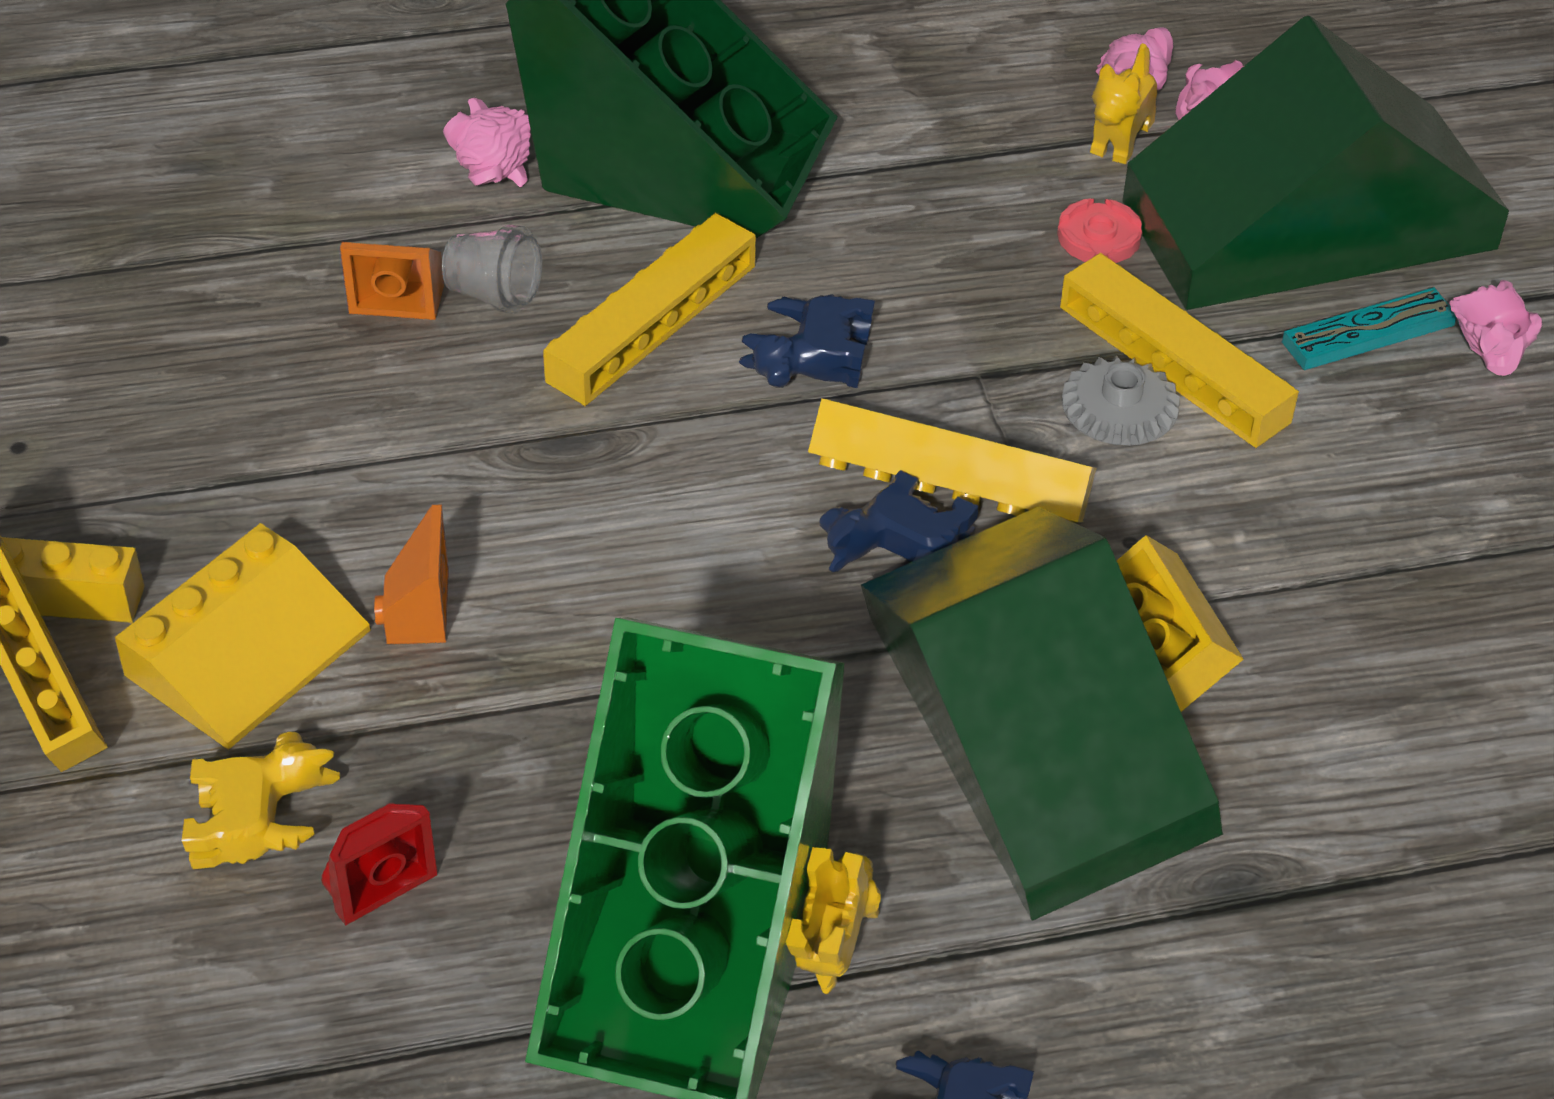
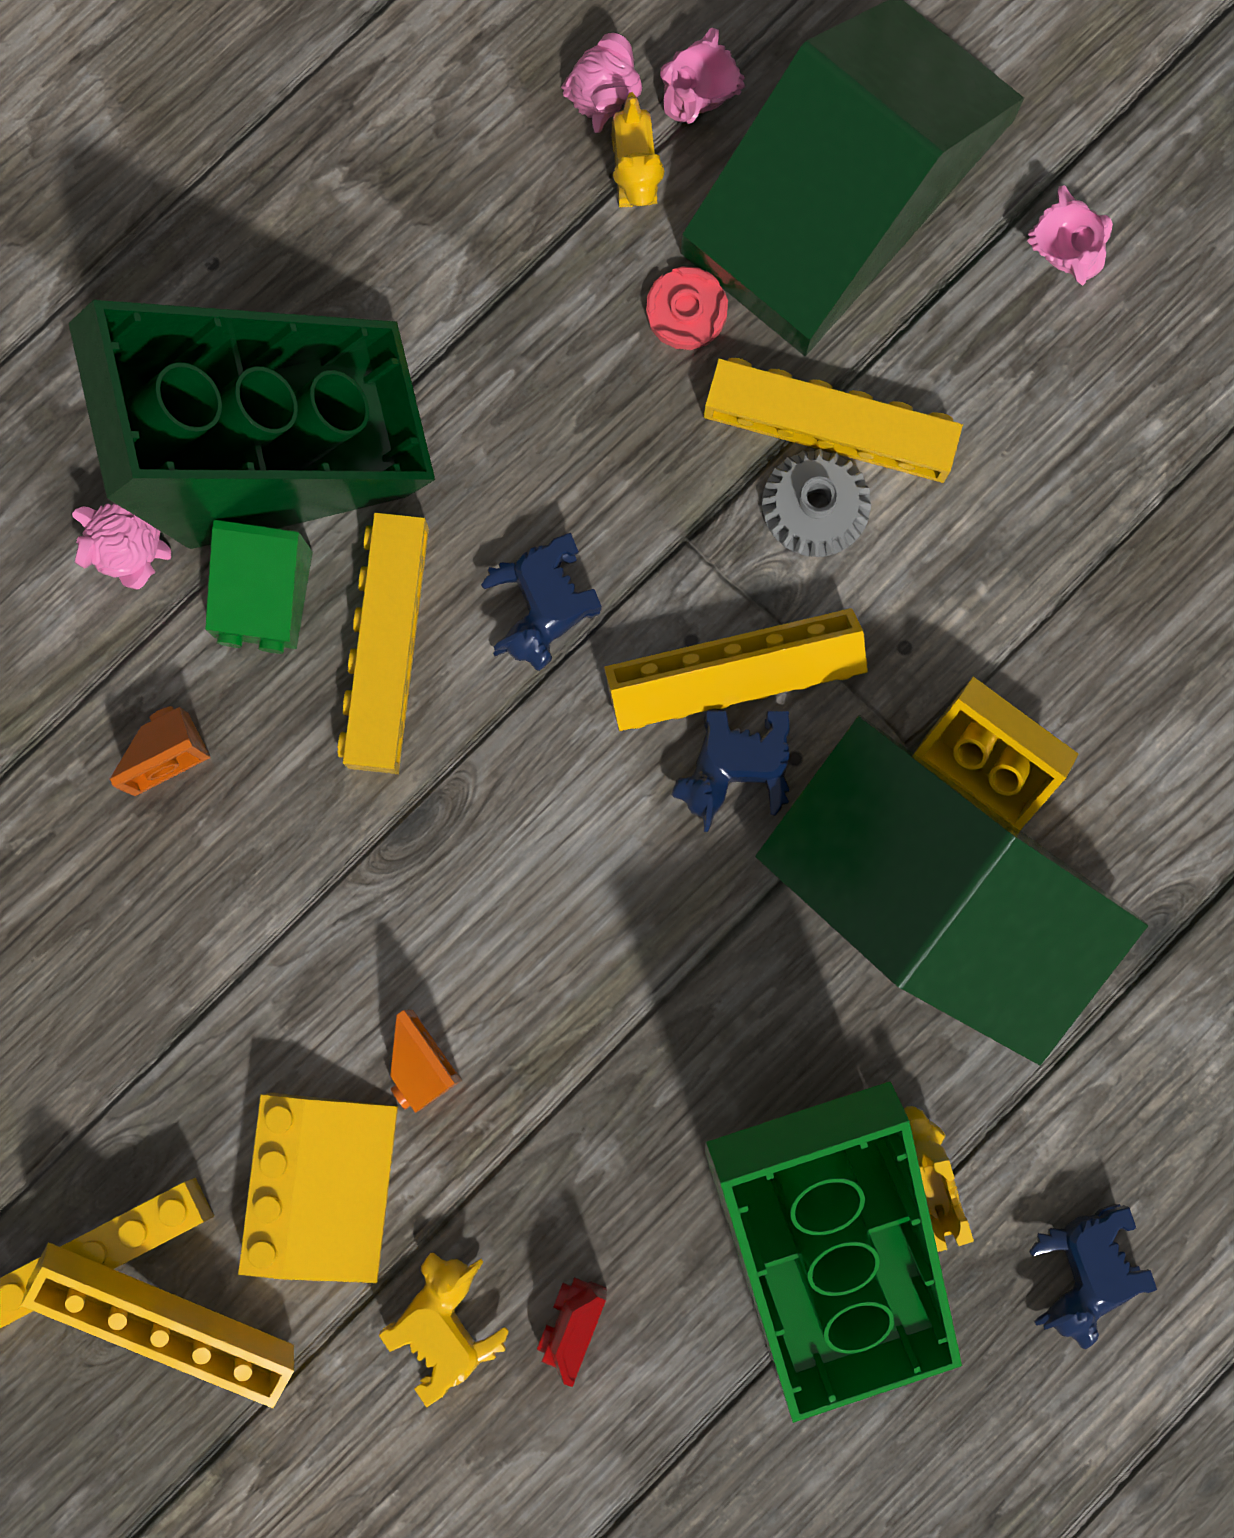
camera: 30 degrees left, 35 degrees up
clear piece [442,224,542,313] -> none
teal tile [1282,287,1457,370] -> none
none -> green slope [205,520,313,654]

